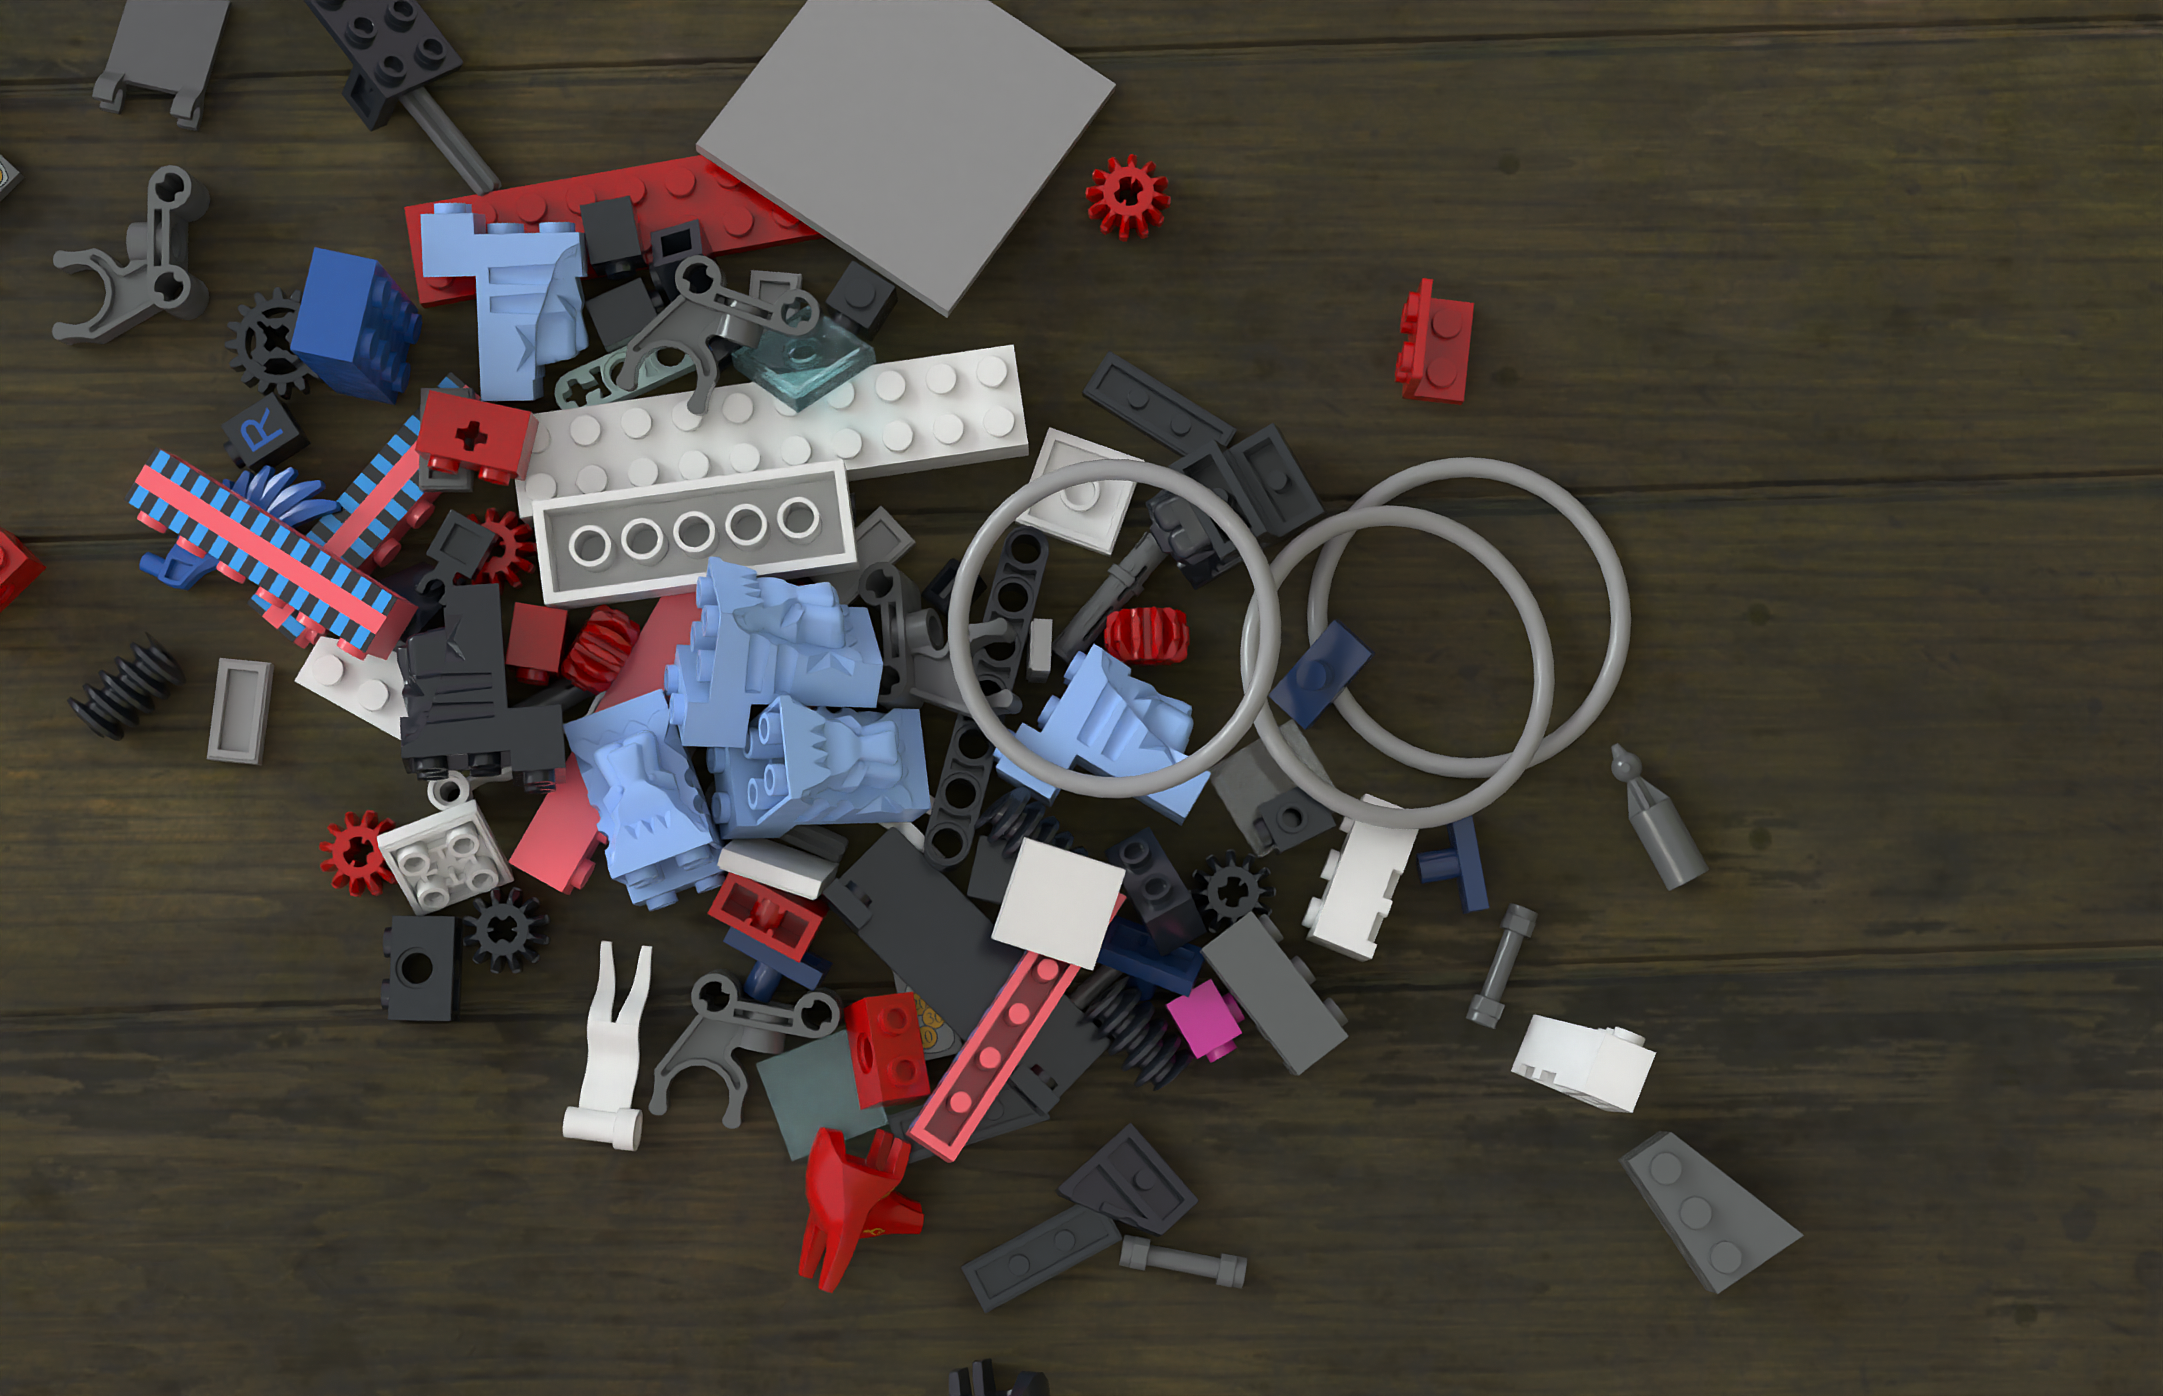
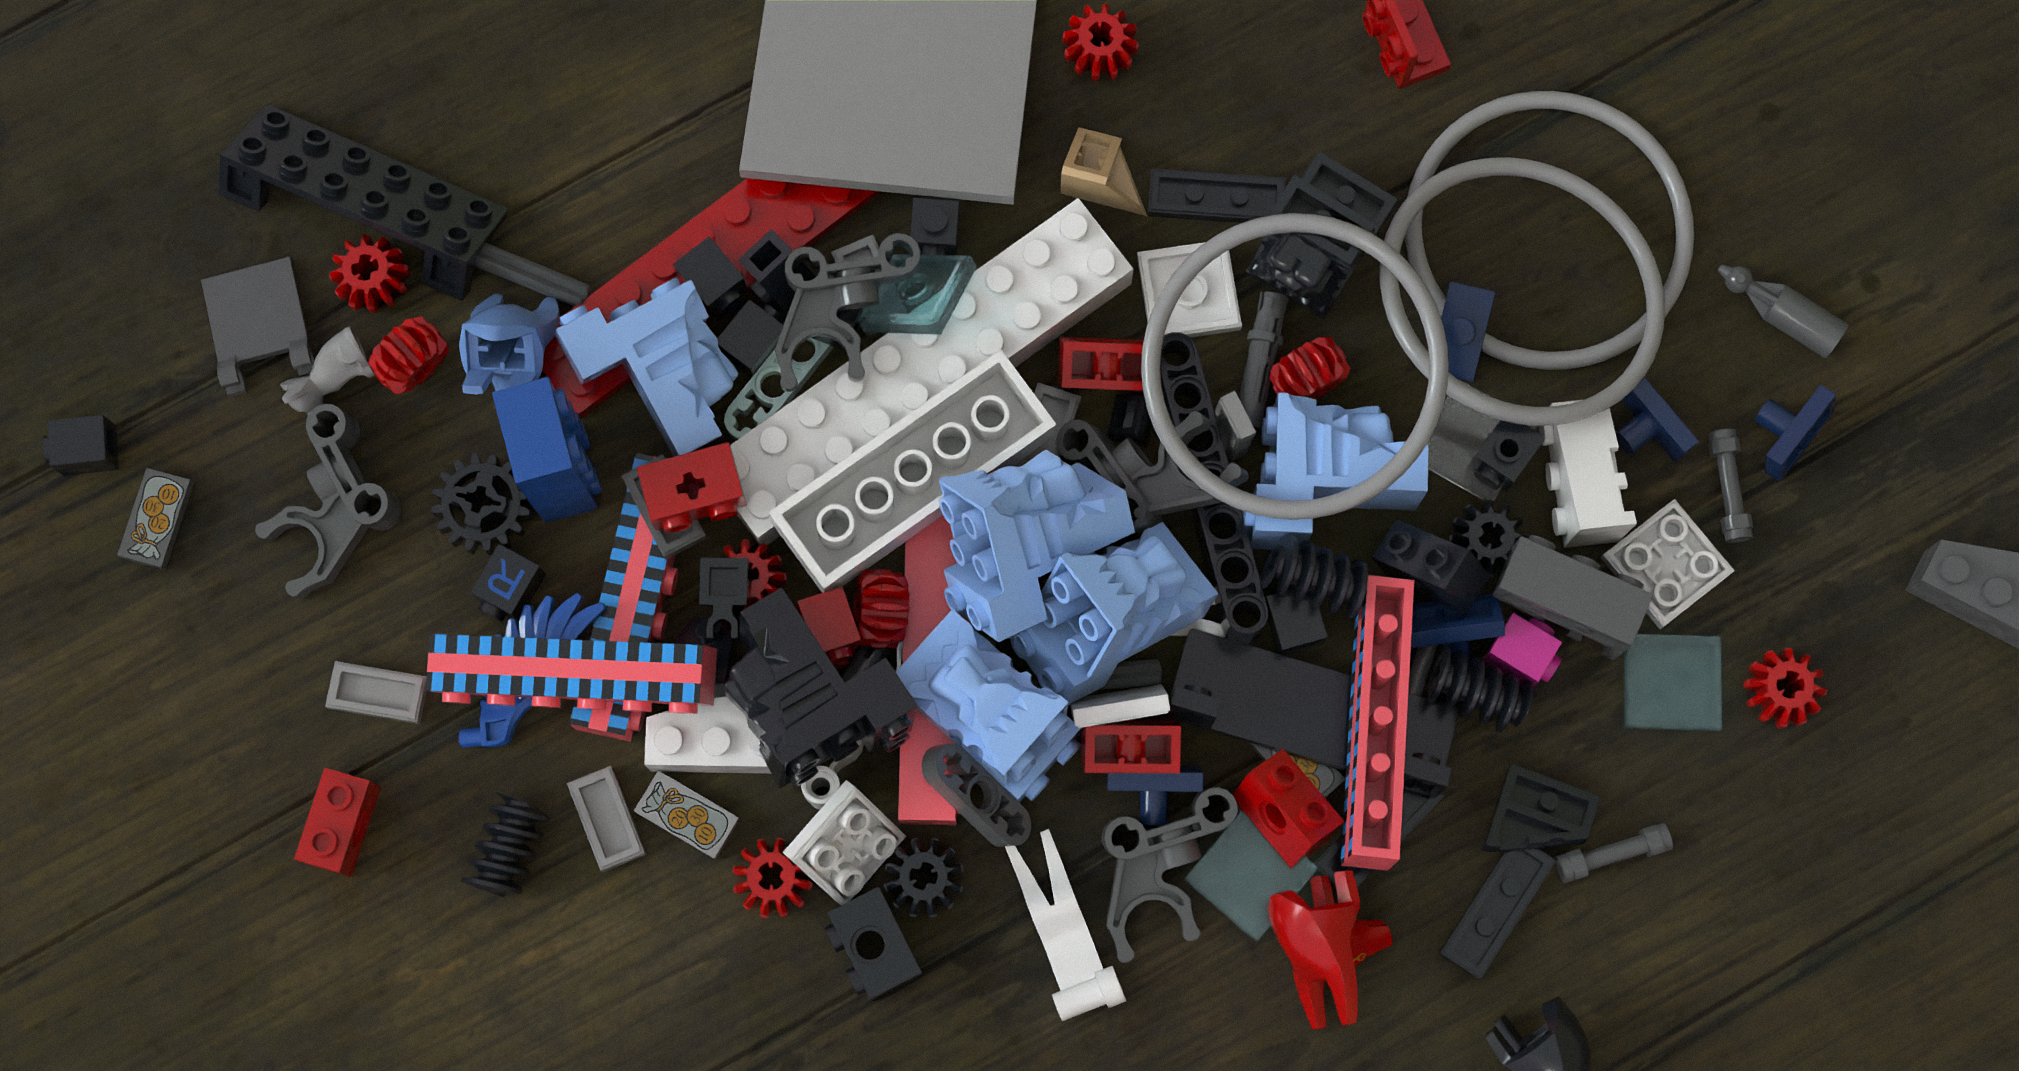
camera: 25 degrees left, 5 degrees down
white tile [991,837,1126,971] -> none
white wedge [1511,1014,1656,1113] -> none
none -> light grey animal [280,326,374,415]
none -> light grey tile [325,661,427,724]
none -> red gear [329,234,410,314]
none -> red gear [368,316,449,394]
none -> medium blue piece [459,294,560,395]
none -> tile [634,770,740,860]
none -> dark grey beam [922,743,1031,847]
none -> red brick [1057,336,1144,391]
none -> tan slope [1060,127,1147,216]
none -> white tile [1600,499,1735,629]
none -> clear light blue tile [1624,634,1722,731]
none -> red gear [1743,648,1827,729]
none -> dark blue tile [1755,385,1836,482]

